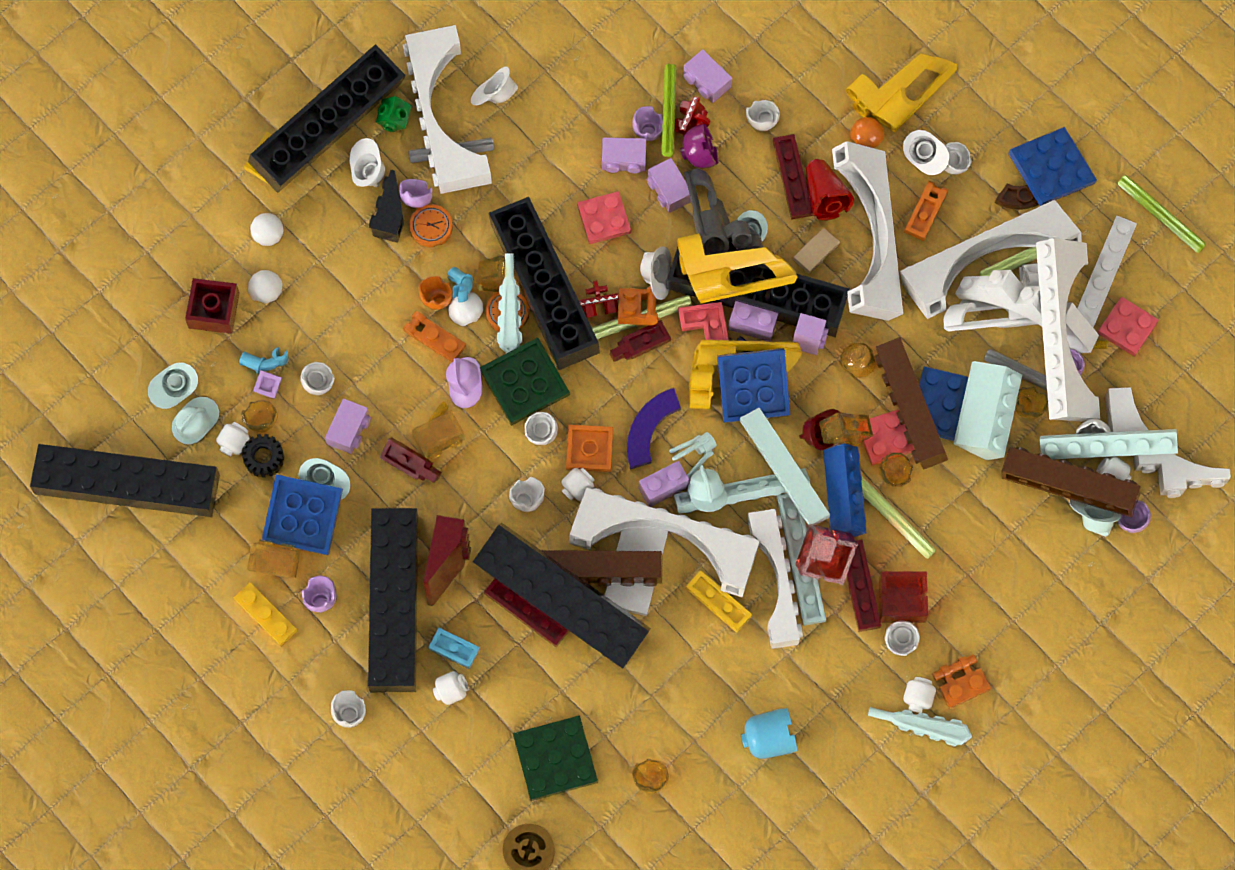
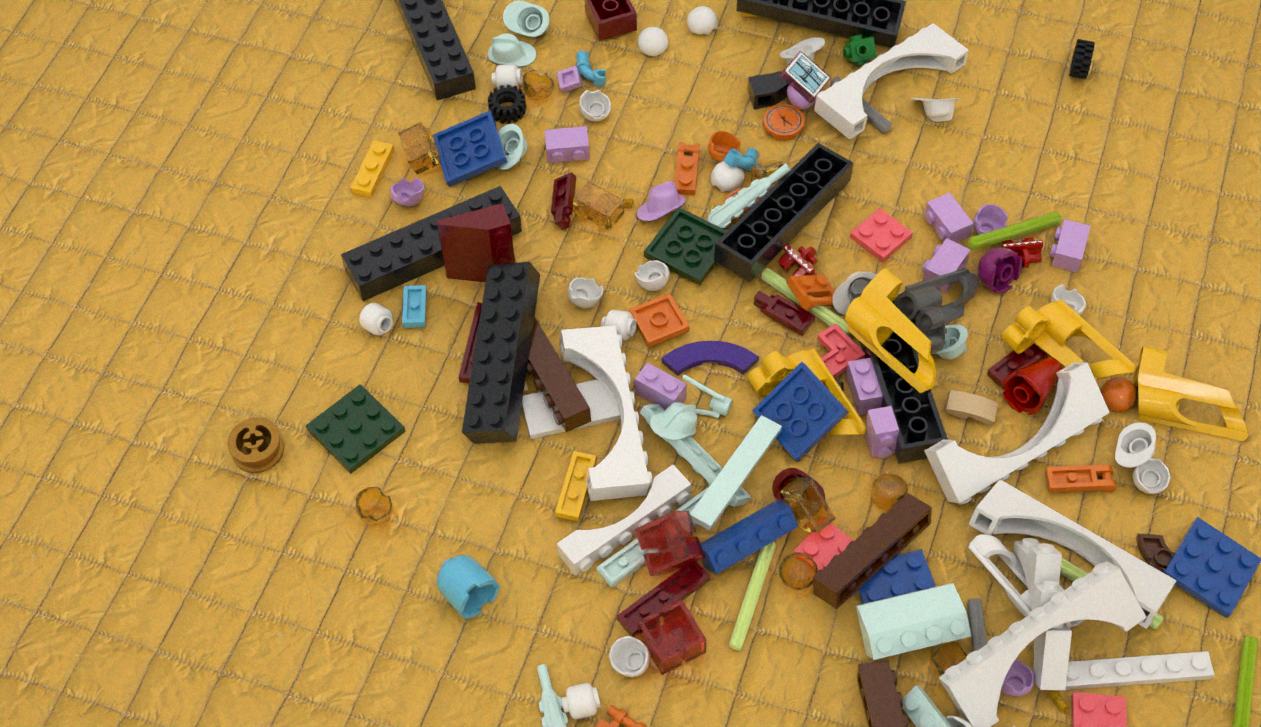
camera: 65 degrees right, 15 degrees down
white hair [331,690,366,728] -> none
none -> tile [780,50,831,103]
none -> yellow panel [1001,299,1135,380]

